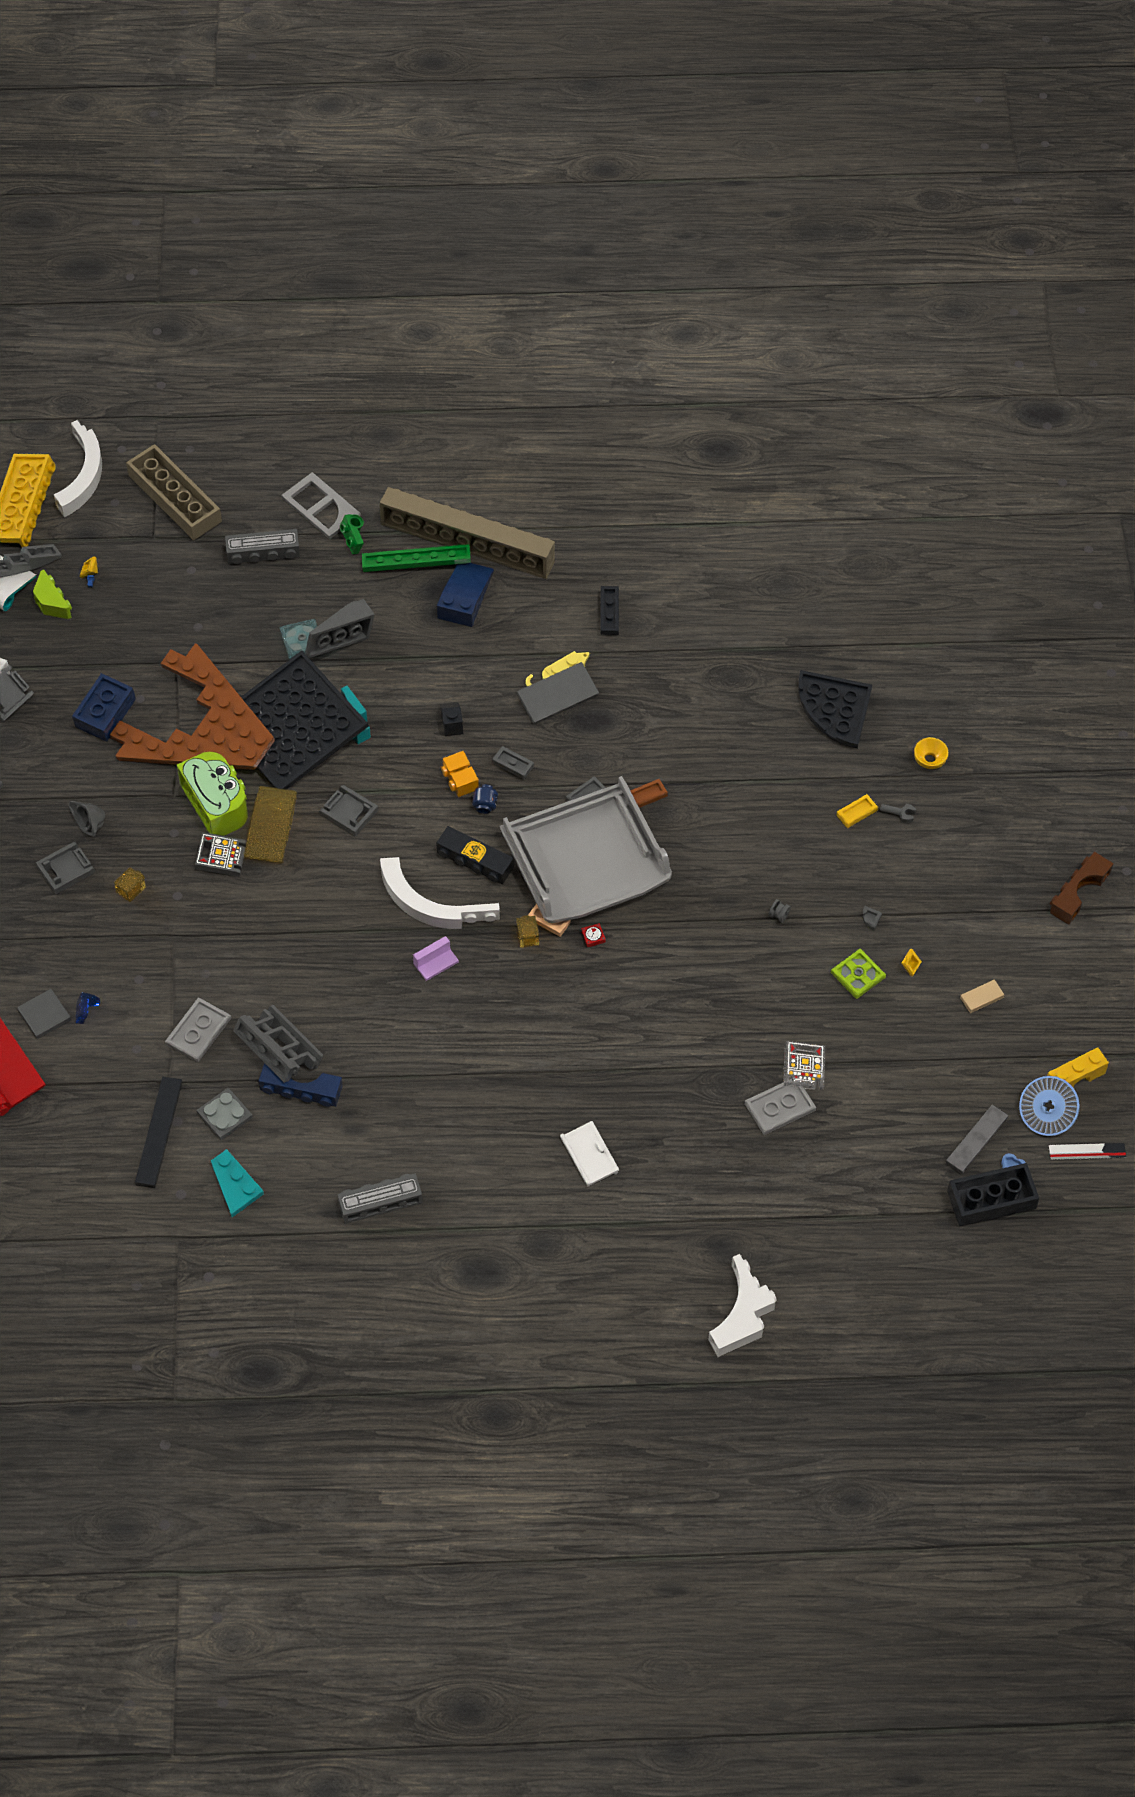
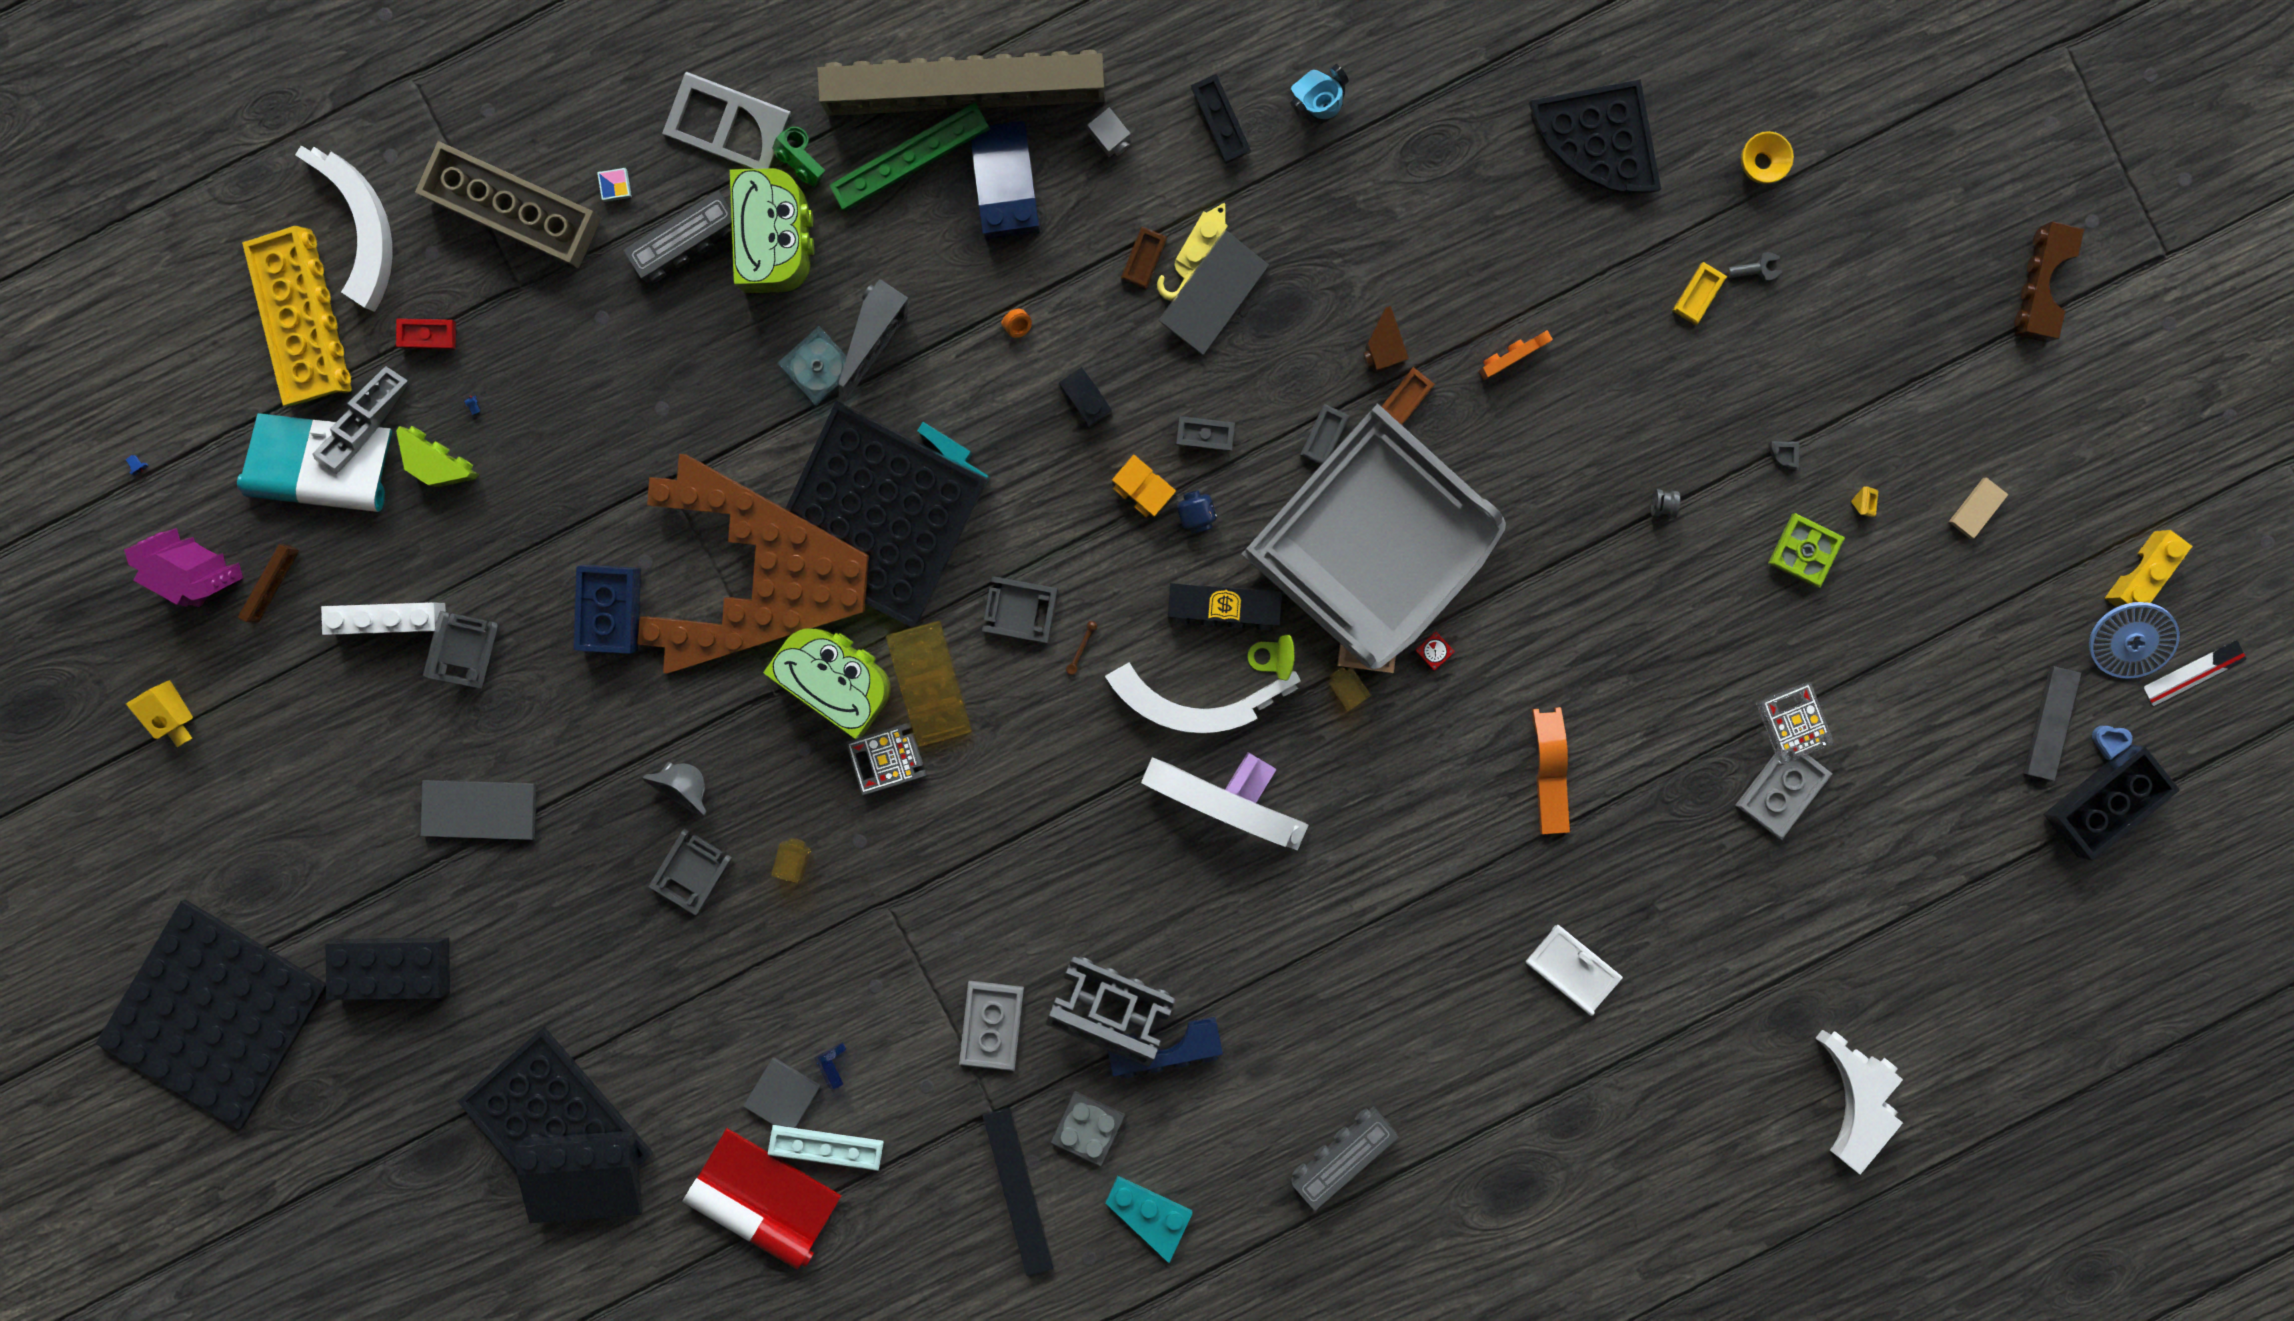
camera: 25 degrees left, 30 degrees up
yellow slope [80,557,98,578] -> none
none -> red plate [396,319,456,349]
none -> tile [597,168,632,202]
none -> brick [730,168,815,293]
none -> light aqua tile [768,1125,883,1171]
none -> orange tile [1001,309,1032,338]
none -> reddish brown hinge [1066,621,1097,675]
none -> light grey brick [1088,107,1131,157]
none -> reddish brown tile [1121,227,1167,290]
none -> white arch [1141,757,1308,850]
none -> lime piece [1248,635,1294,681]
none -> medium azure cap [1290,64,1349,125]
none -> reddish brown slope [1363,306,1409,373]
none -> orange plate [1478,330,1553,380]
none -> orange piece [1532,707,1570,834]

